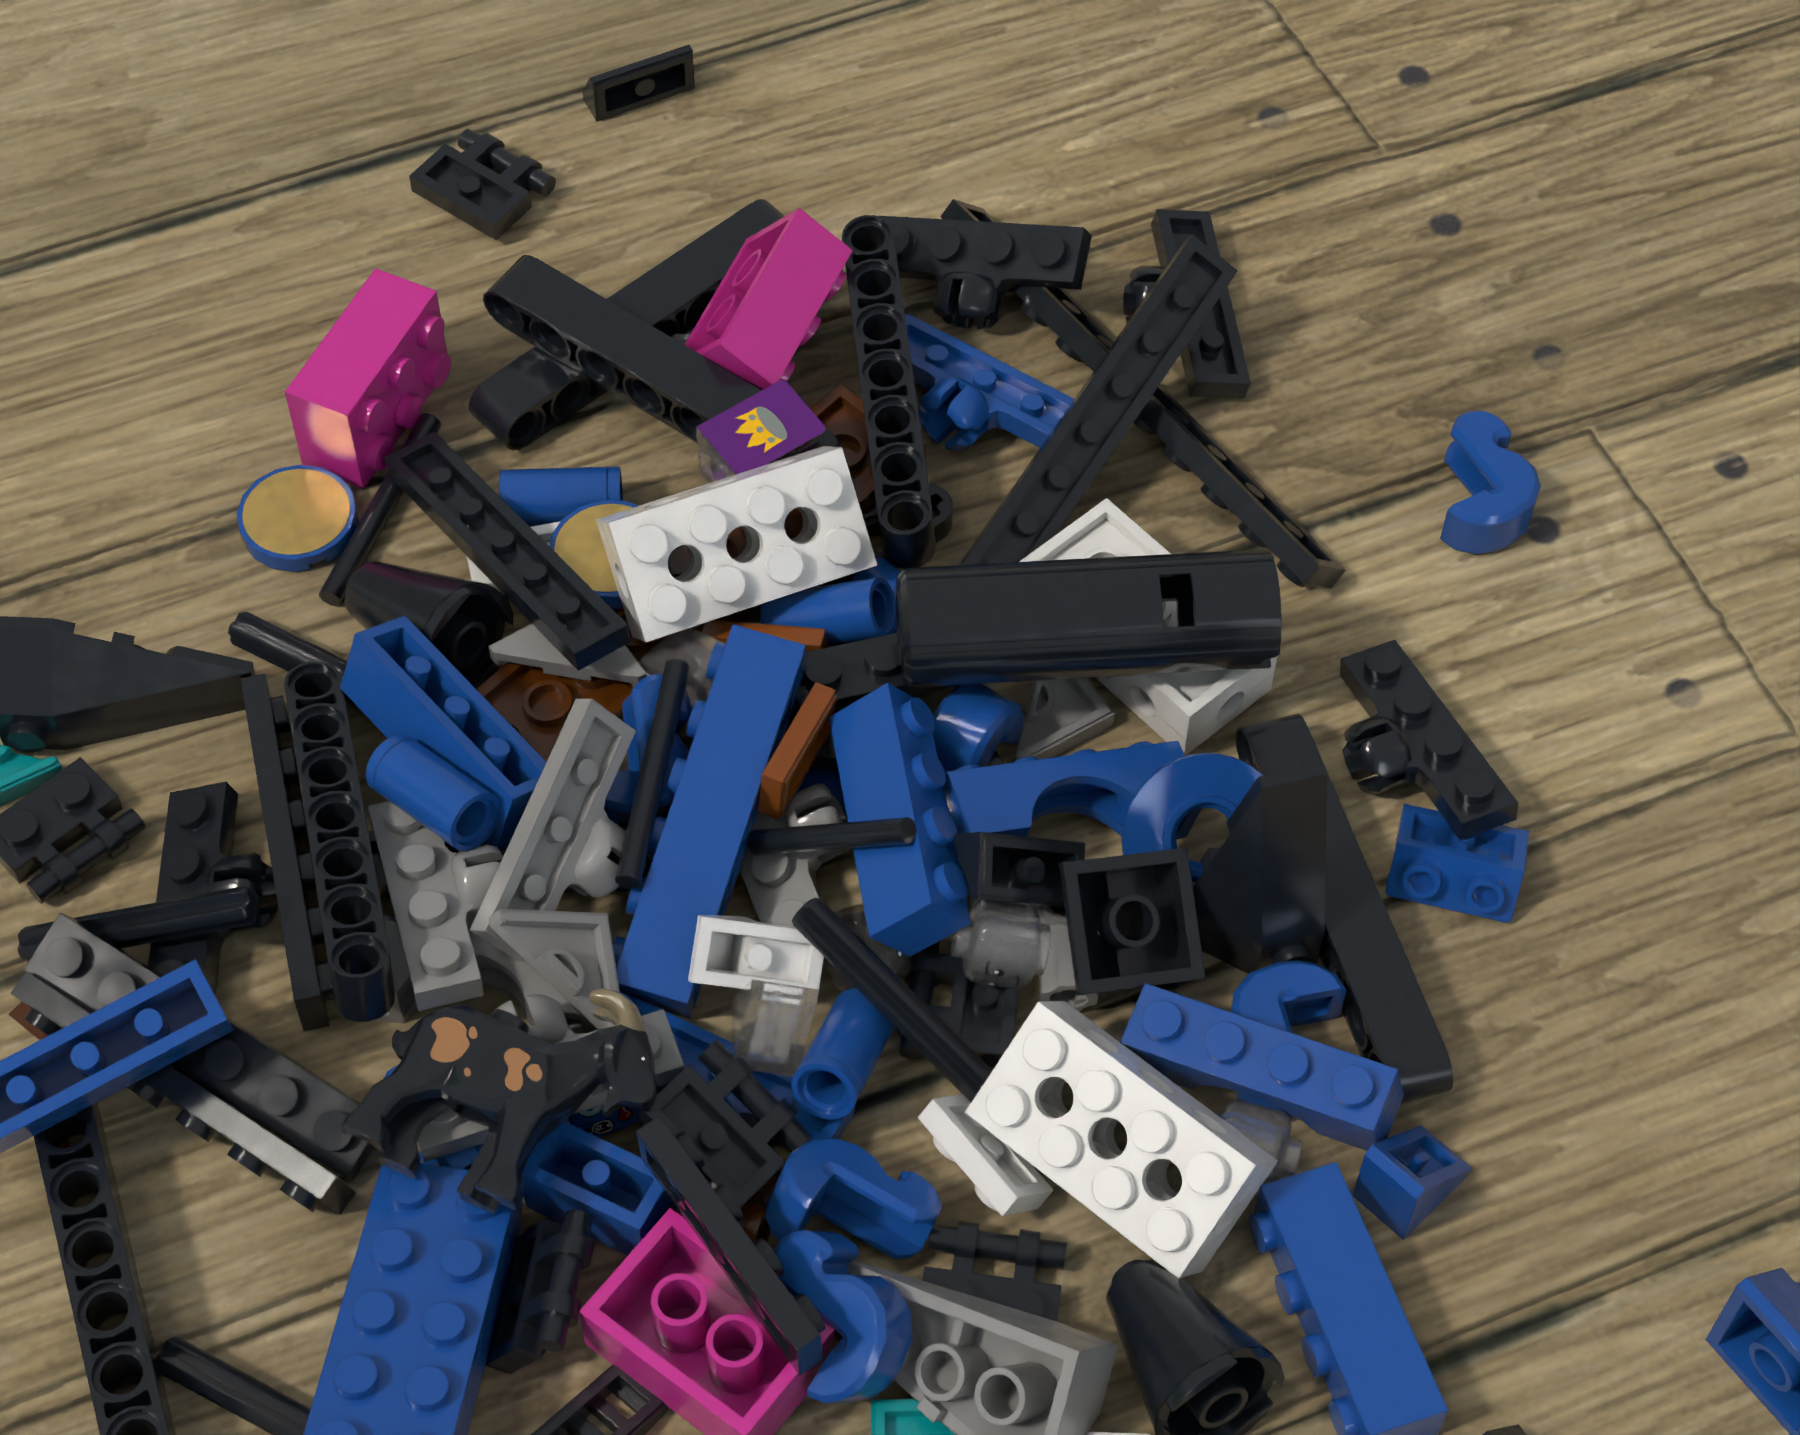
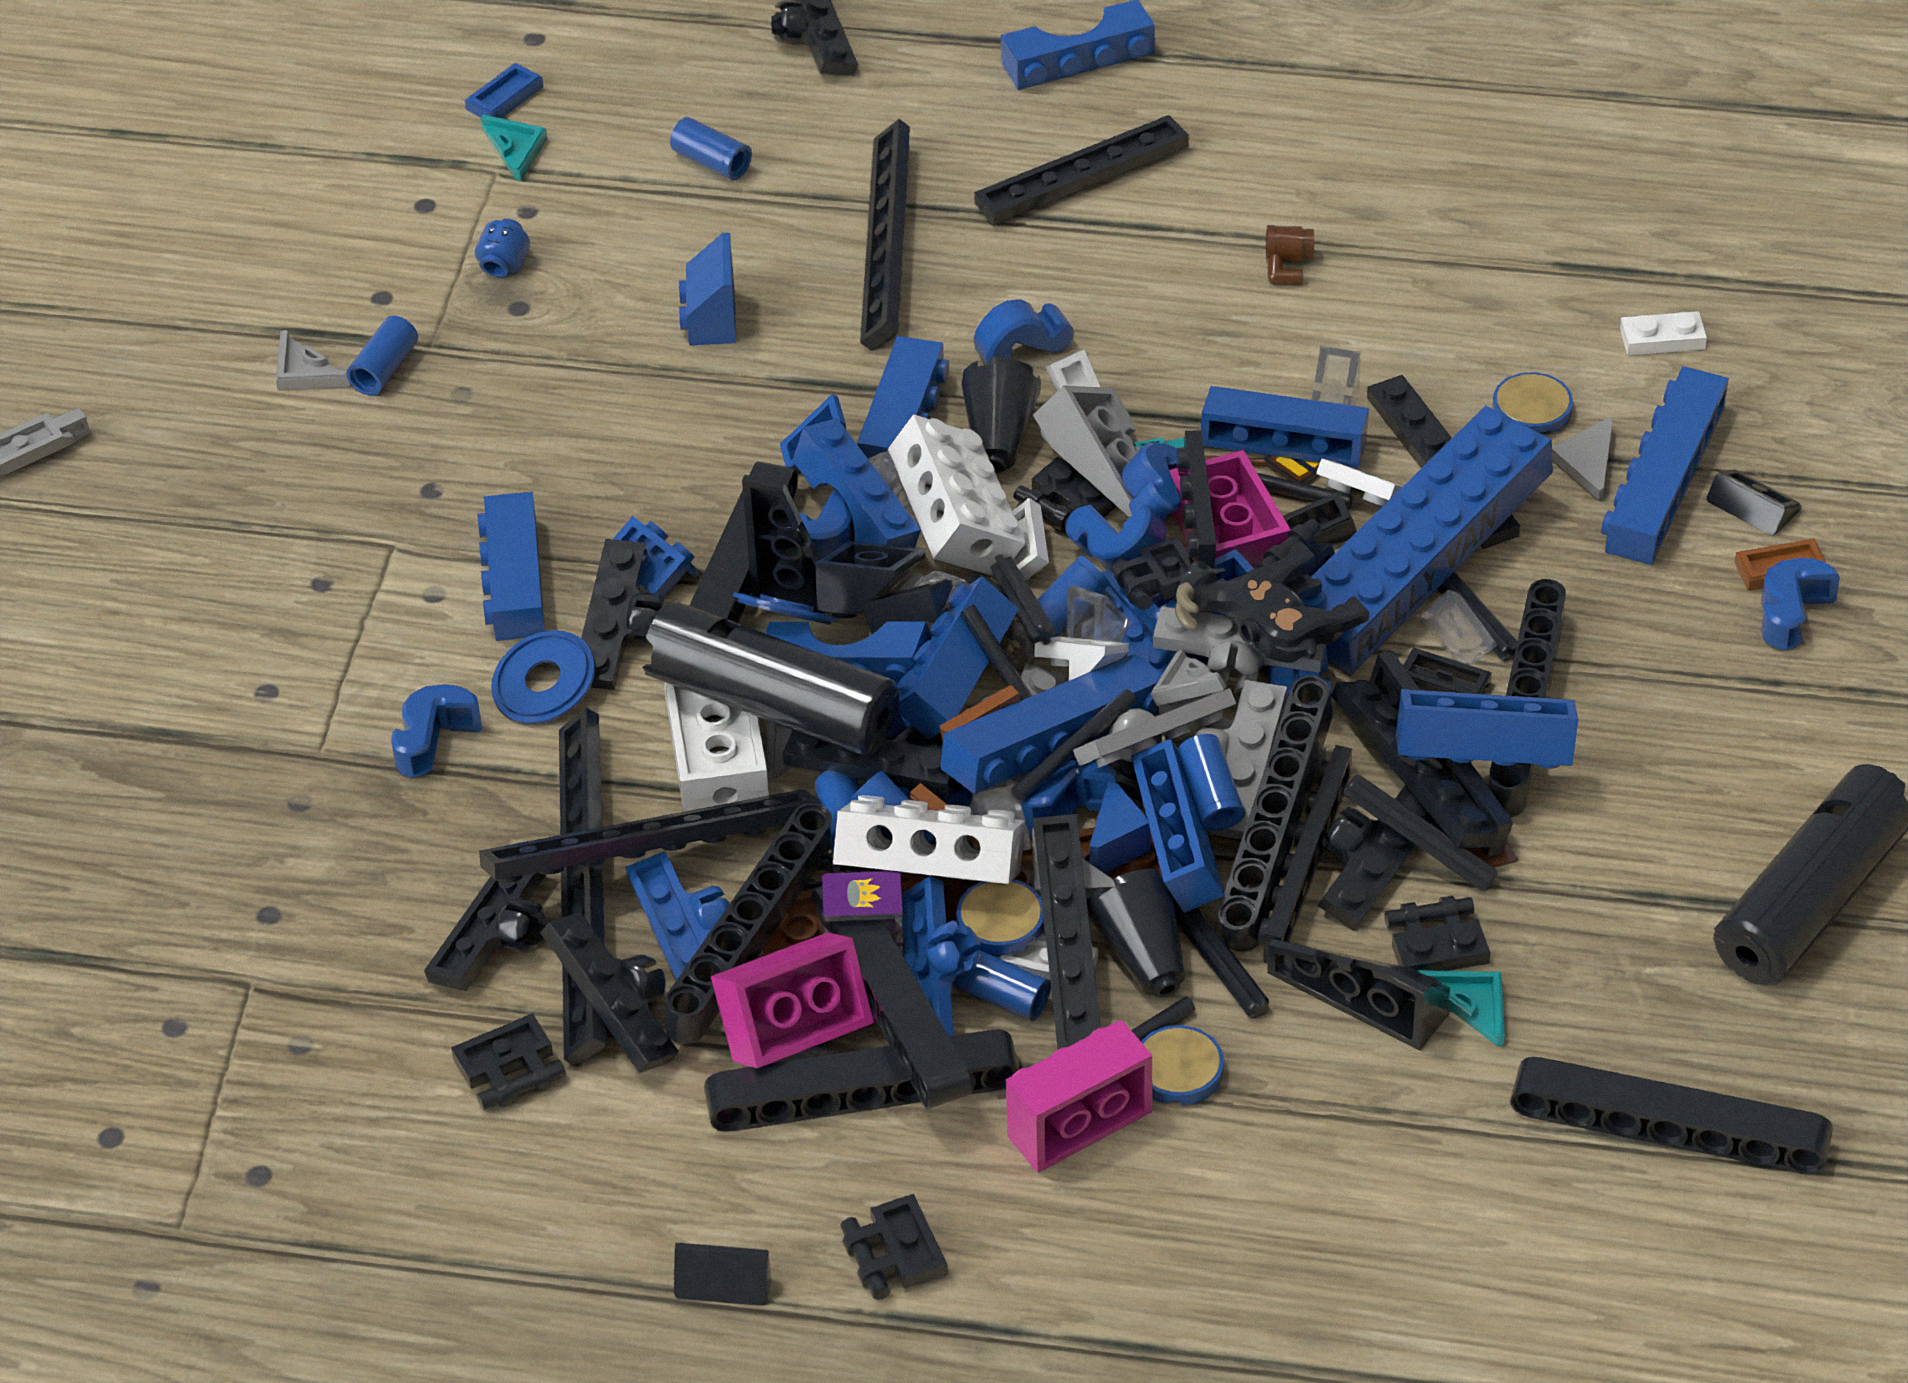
camera: 145 degrees left, 10 degrees down
none -> black plate [451,1013,566,1111]
none -> blue brick [477,491,545,641]
none -> blue piece [491,630,595,724]
none -> blue plate [901,876,981,1036]
none -> blue slope [1089,782,1151,873]
none -> black tile [1403,647,1492,694]
none -> clear slope [1416,590,1497,665]

